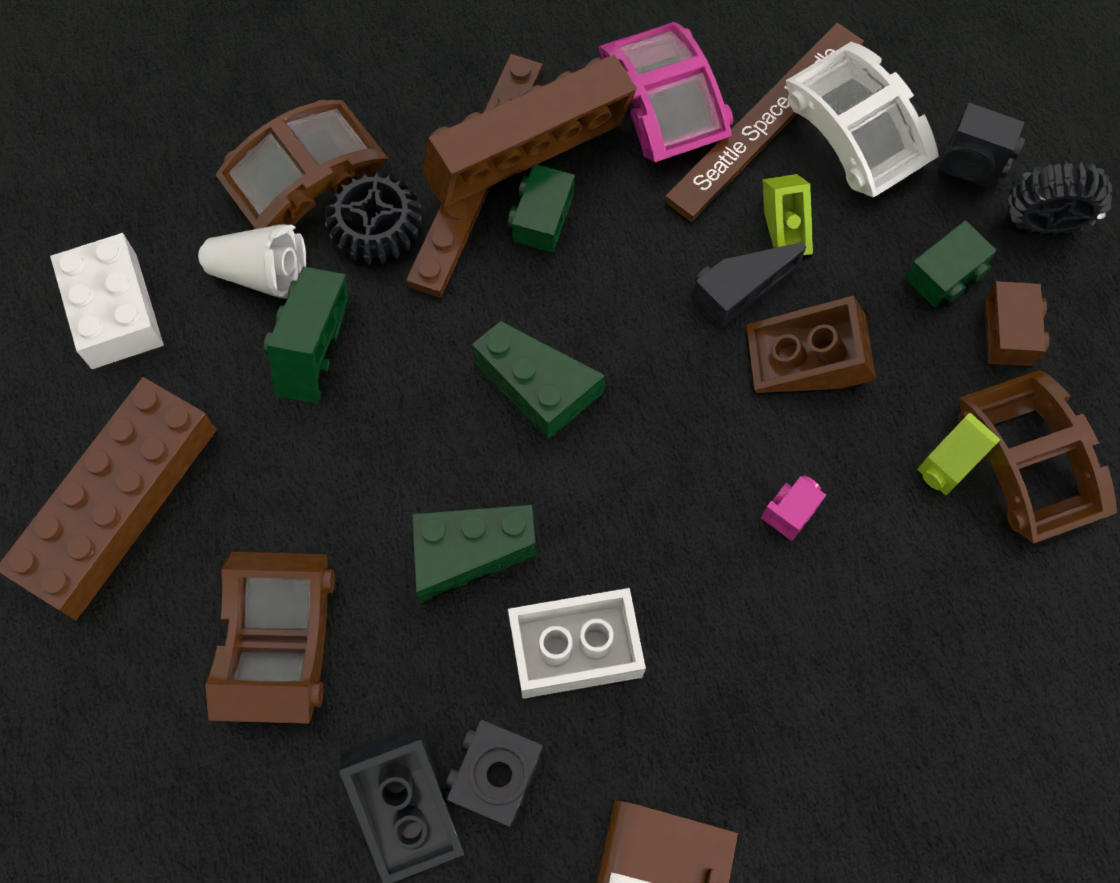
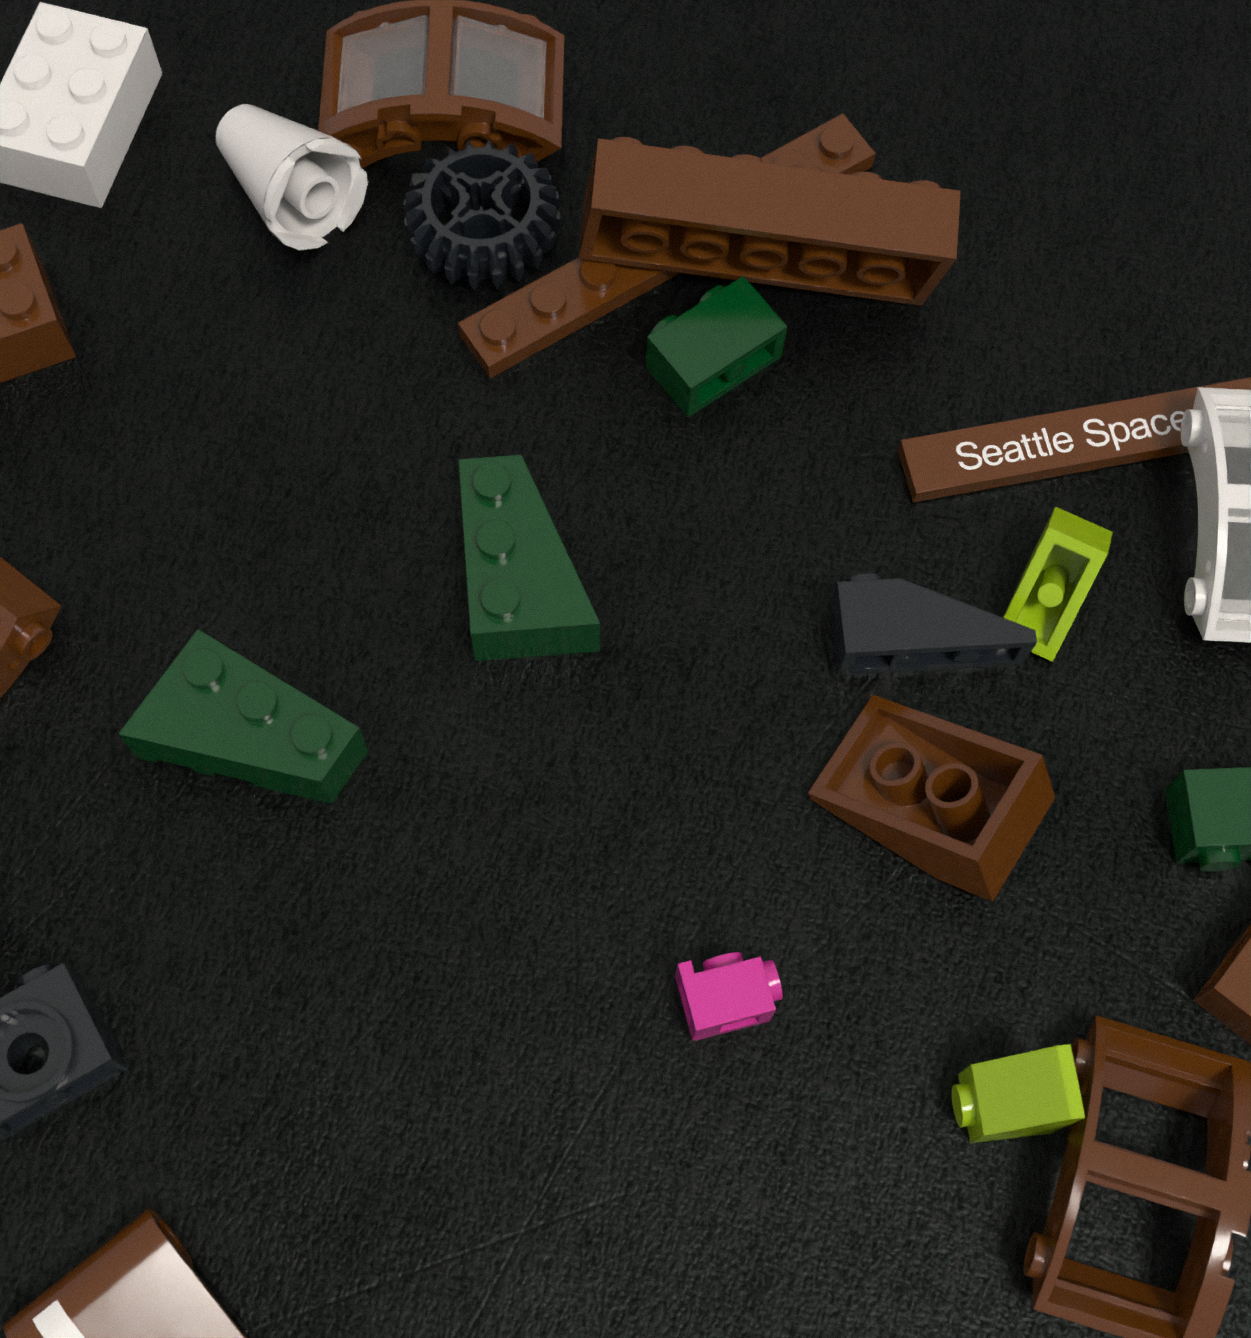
camera: 35 degrees right, 0 degrees up
dark green wedge [264,266,348,404] -> none
white brick [508,588,646,699] -> none
window [599,22,733,162] -> none

